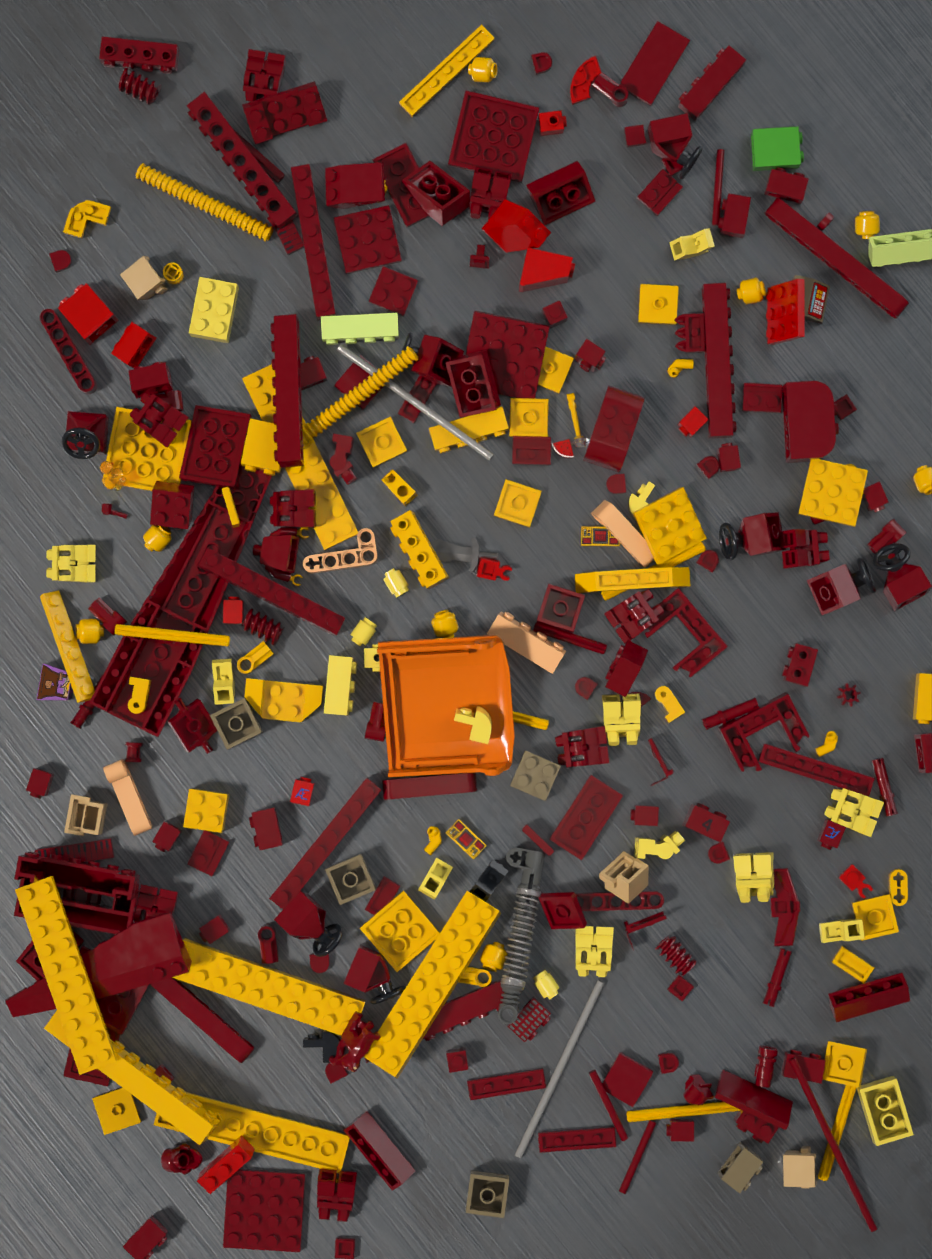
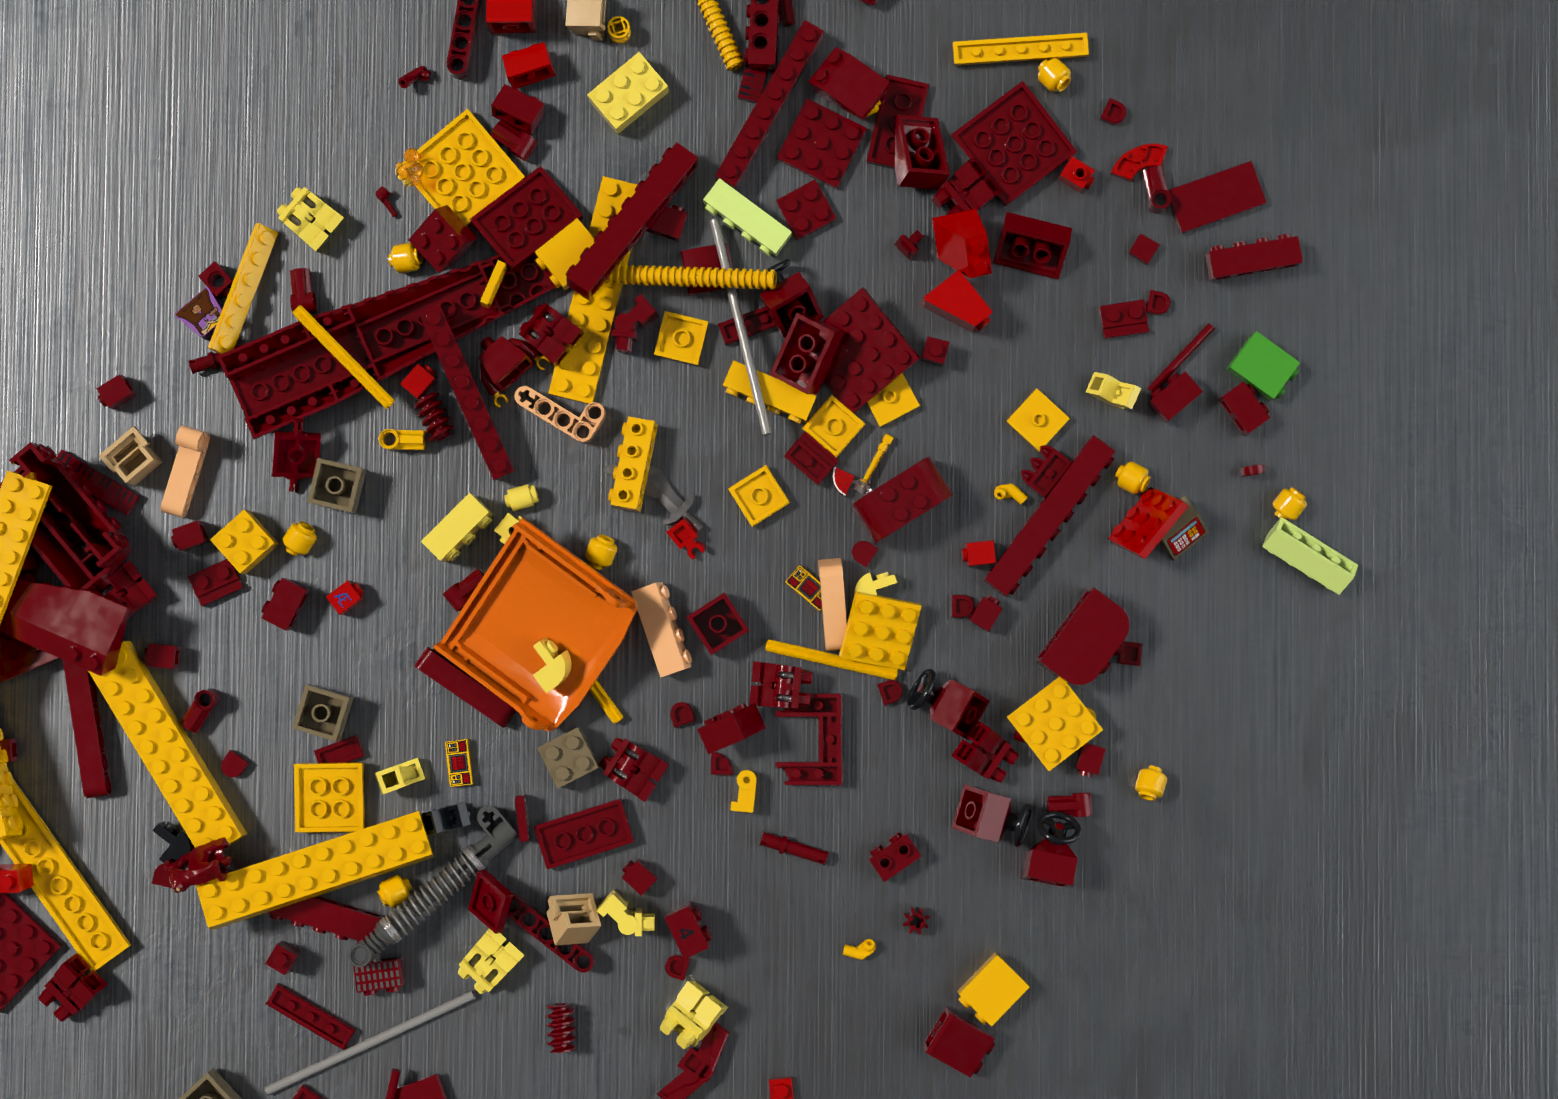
camera: 35 degrees right, 0 degrees up
piece [61,411,109,459] -> none
yellow head [75,619,104,644] -> none
dark red bush [124,742,143,762] -> none
yellow leg [128,677,151,714] -> none
dark red hips [130,393,189,448] -> none
light yellow brick [212,659,235,705] -> none
yellow piece [244,678,323,722] -> none
dark red brick [269,777,382,909] -> none
dark red piece [274,891,343,957] -> none
dark red tile [335,1238,355,1259] -> none
dark red brick [343,1111,415,1191] -> none
dark red piece [344,945,406,1005] -> none
yellow leg [381,469,418,507] -> none
light yellow brick [383,568,409,598] -> none
yellow arm [423,826,442,855] -> none
yellow piece [458,967,493,987] -> none
dark red axle [533,622,607,654] -> none
light yellow brick [533,970,560,1000] -> none
yellow slope [574,567,691,593] -> none
dark red brick [575,339,606,373] -> none
light yellow hips [602,694,641,746] -> none
dark red piece [624,911,667,951] -> none
dark red piece [648,113,703,179] -> none
dark red piece [648,738,673,786] -> none
dark red tile [667,974,694,1001] -> none
dark red wedge [718,692,809,772] -> none
dark red plate [742,383,782,413] -> none
dark red plate [758,744,875,796] -> none
dark red beam [764,198,909,319] -> none
dark red brick [817,819,846,850] -> none
light yellow hips [824,788,884,837] -> none
dark red pin [872,758,898,817] -> none
none -> dark red brick [198,261,233,299]
none -> yellow head [282,521,317,556]
none -> dark red arm [398,66,431,88]

